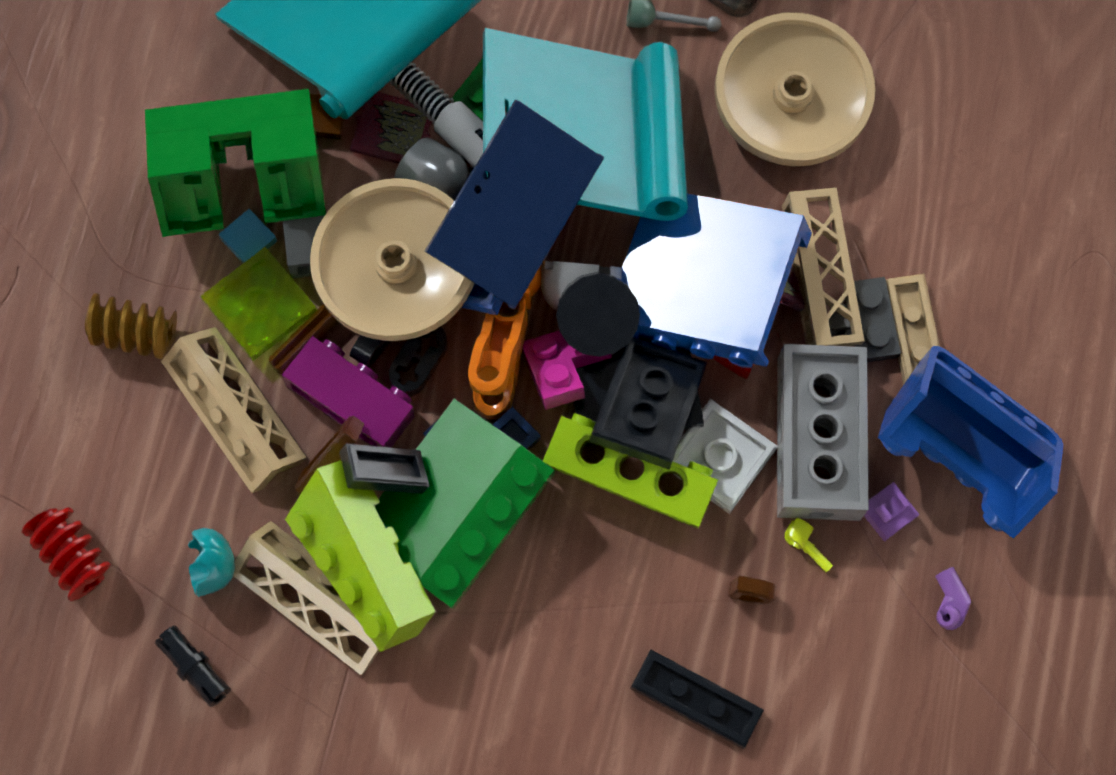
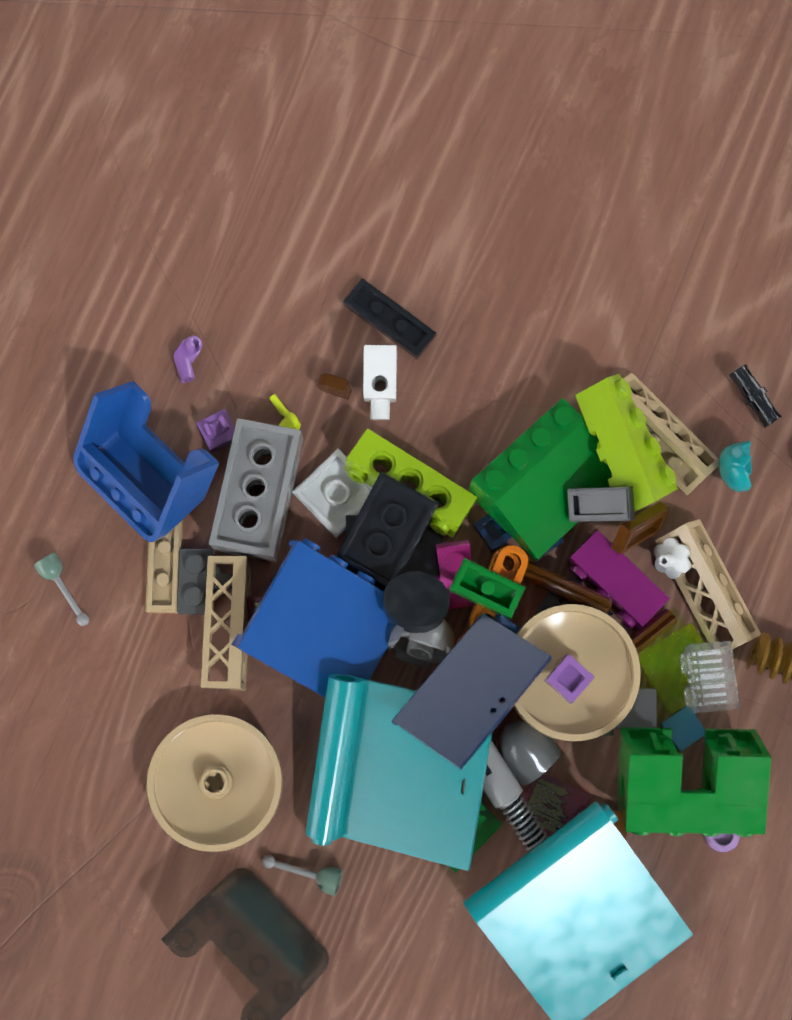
camera: 160 degrees left, 5 degrees up
none -> hinge [34,553,89,626]
none -> white torso [363,345,397,420]
none -> green slope [448,558,526,619]
none -> reddish brown axle [523,561,612,614]
none -> medium lavender tile [544,654,595,704]
none -> white plant [654,537,691,579]
none -> clear brick [681,641,740,714]

